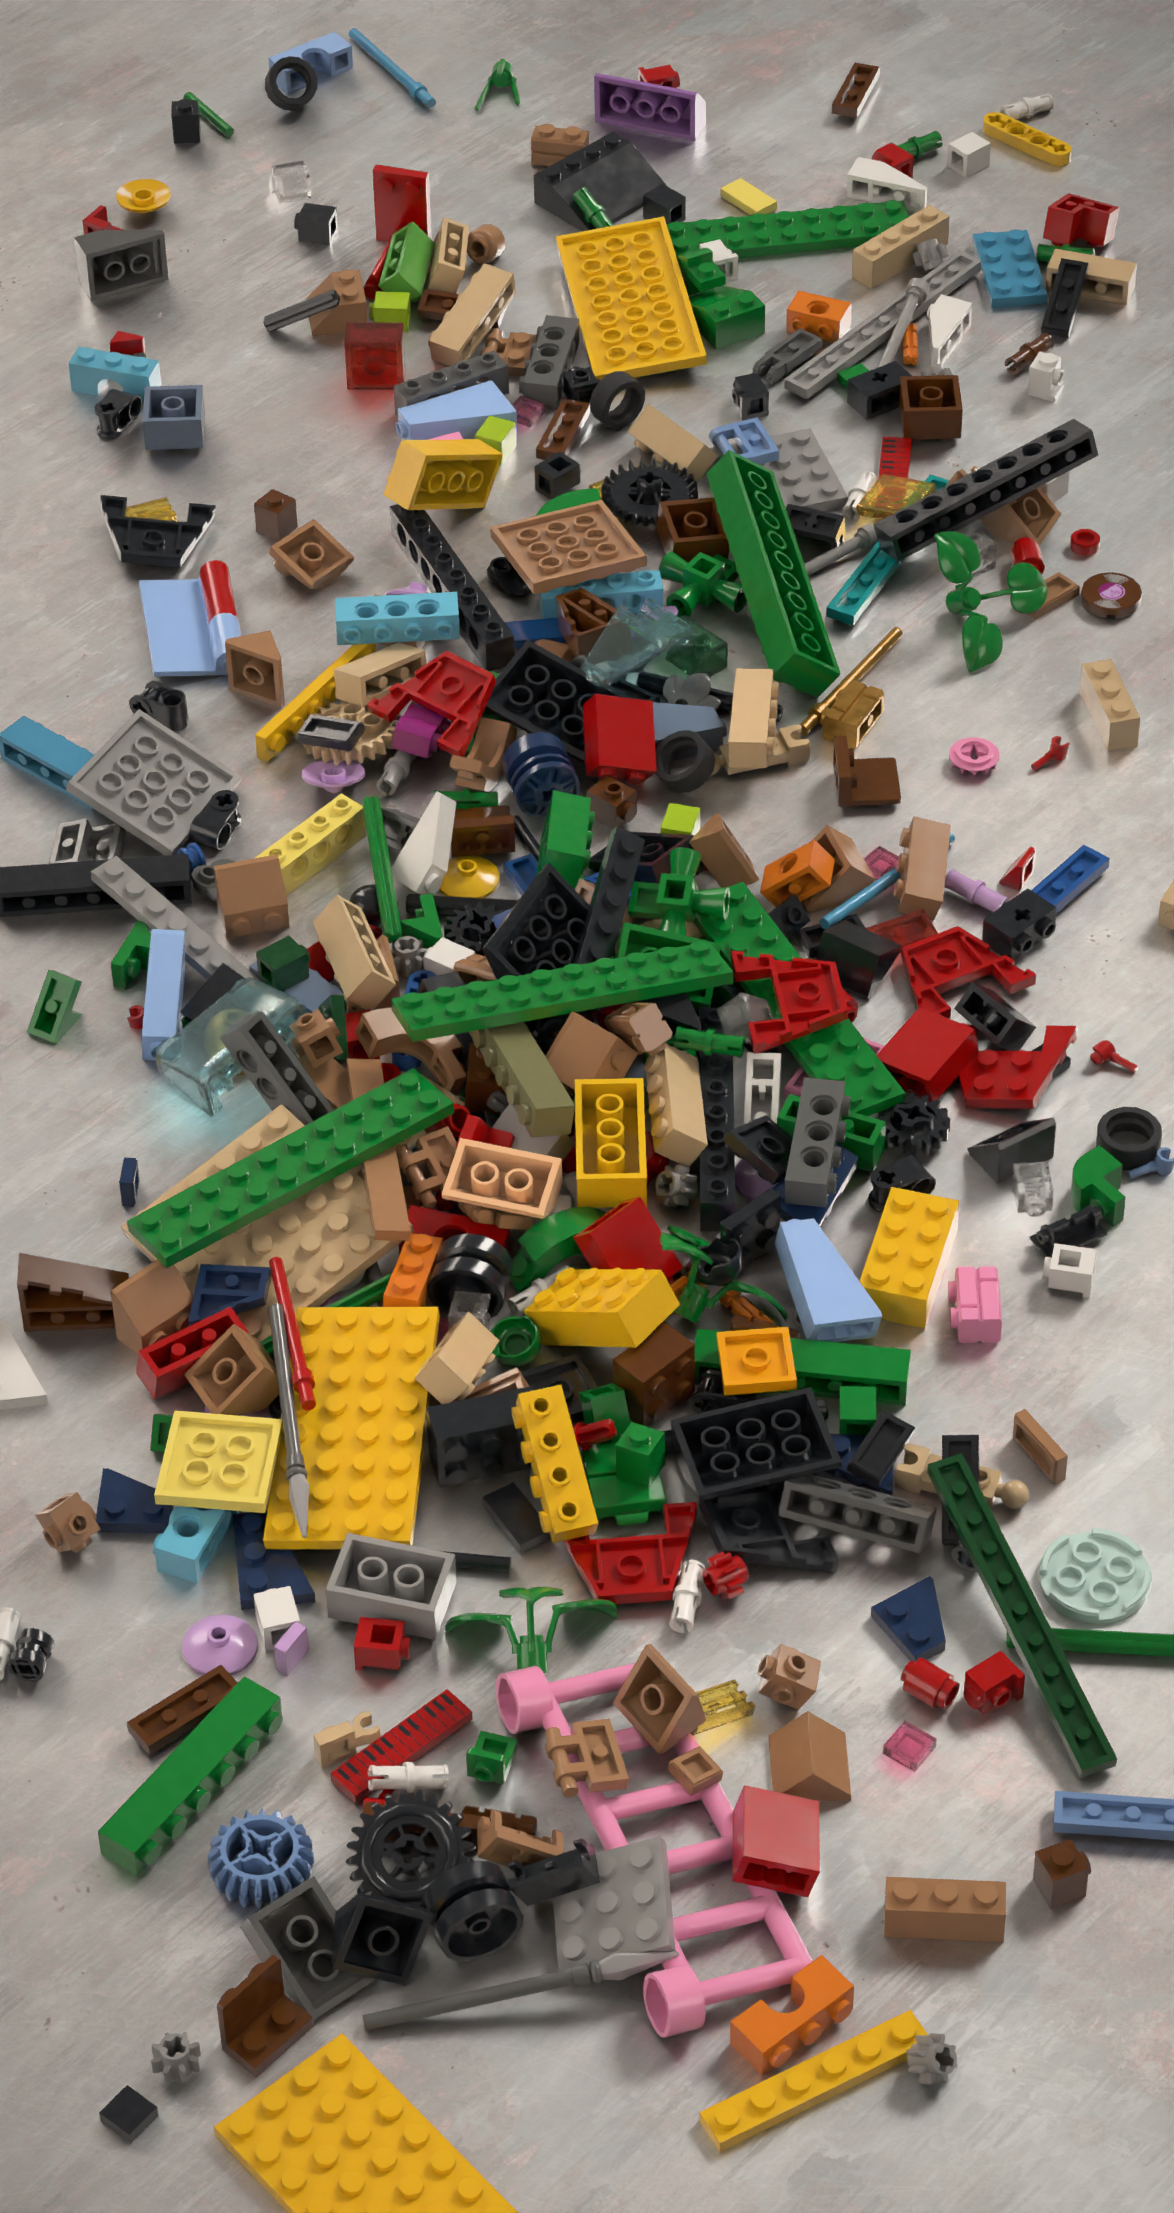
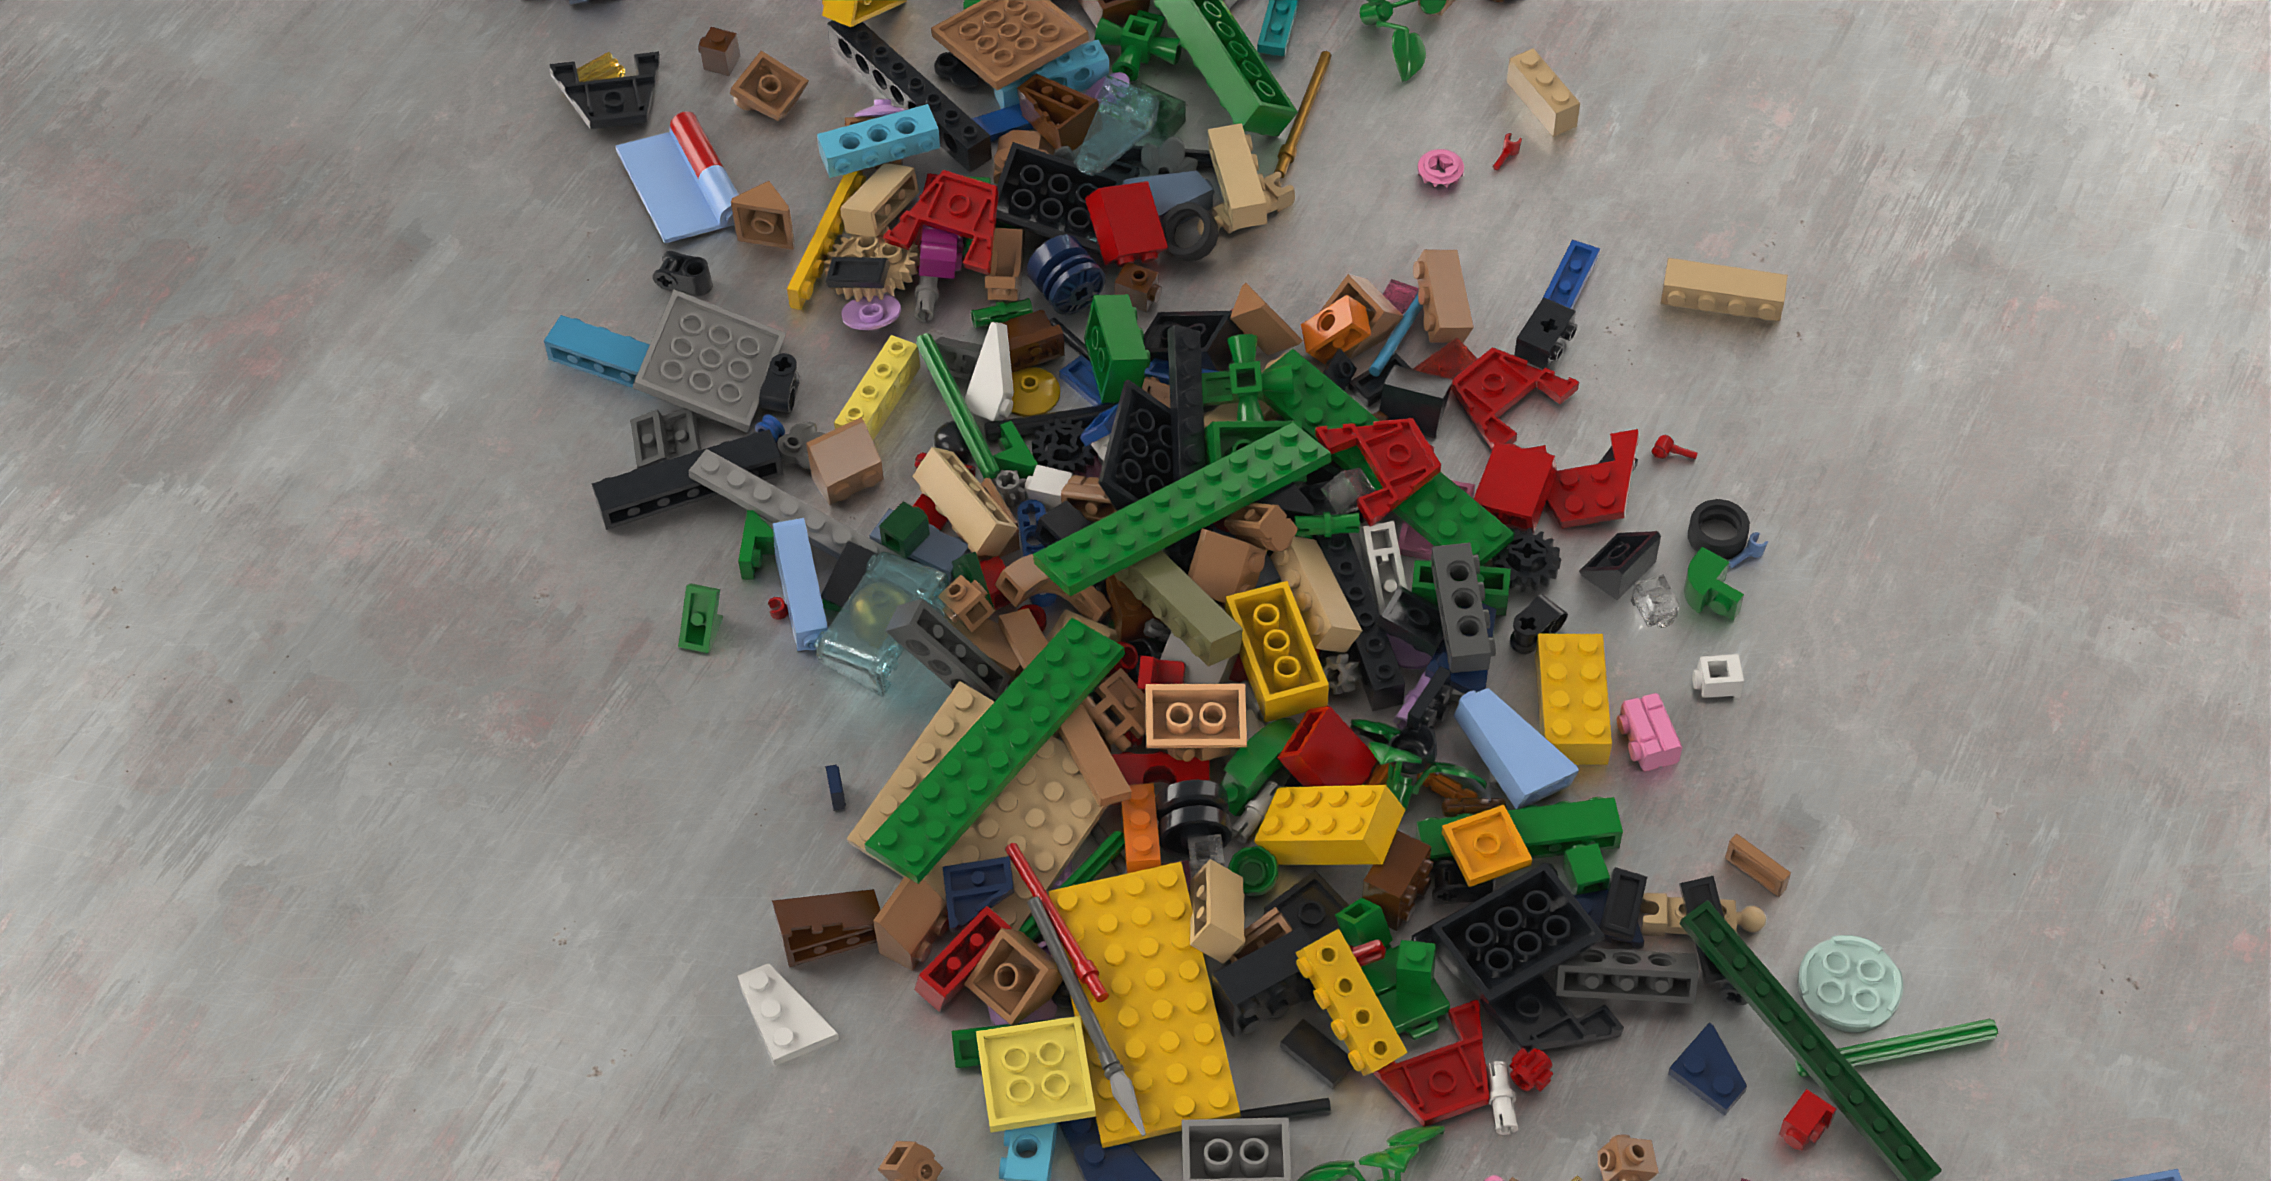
camera: 15 degrees left, 10 degrees up
dark blue wing [96,1468,173,1533] -> none
lime brick [660,803,701,835] -> none
pearl gold brick [820,680,884,749] -> none
reddish brown bracket [833,736,901,806] -> none
red brick [900,1657,960,1710] -> none
lavender pin [944,869,1009,912] -> none
black brick [954,982,1036,1051] -> none
red slope [999,846,1035,891] -> none
black hinge [1030,1205,1107,1257] -> none

